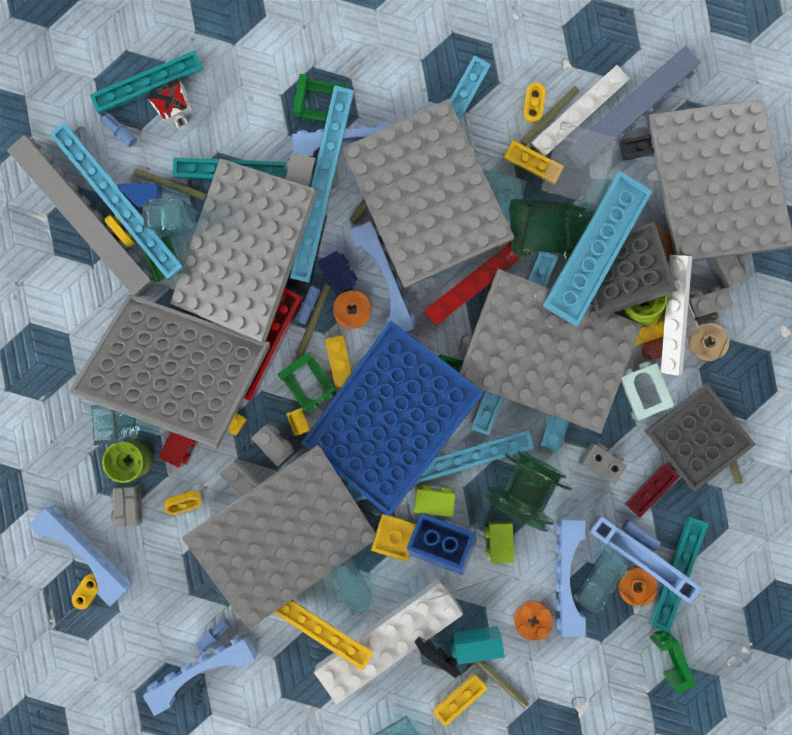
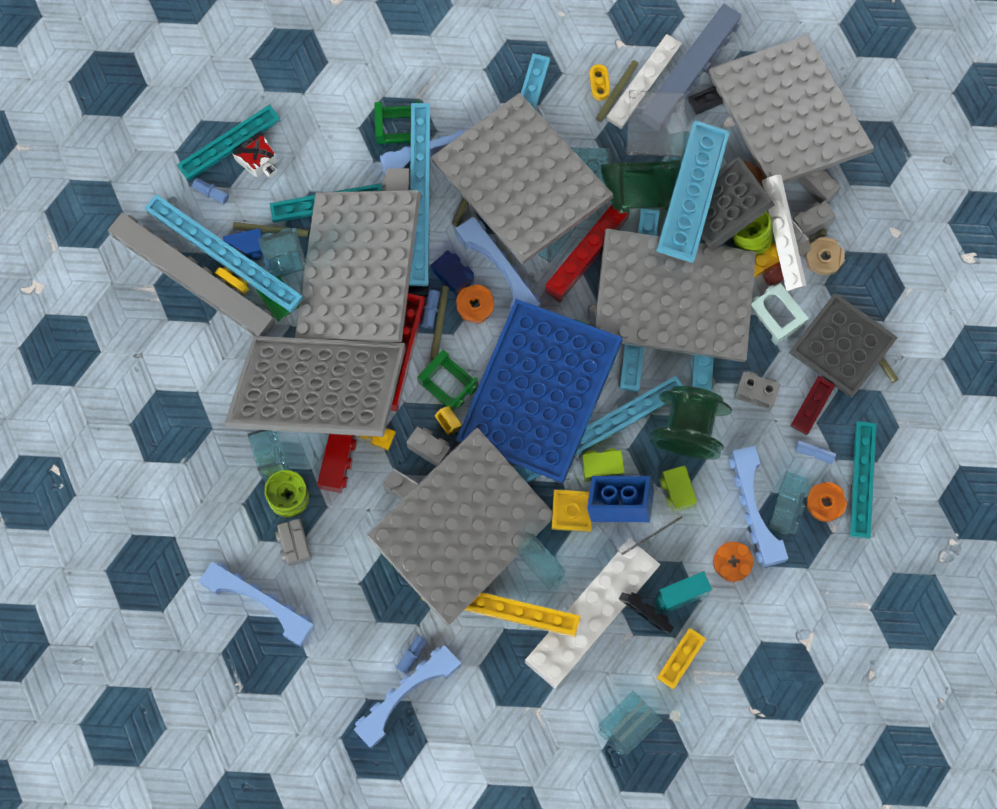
camera: 15 degrees left, 15 degrees down
yellow plate [72,573,99,609] -> none
yellow plate [164,491,202,515] -> none
yellow plate [325,335,352,393] -> none
olive bar [474,661,529,709] -> none
yellow plate [503,140,564,185] -> none
light blue arch [588,514,702,604] -> none
green panel [649,630,696,693] -> none

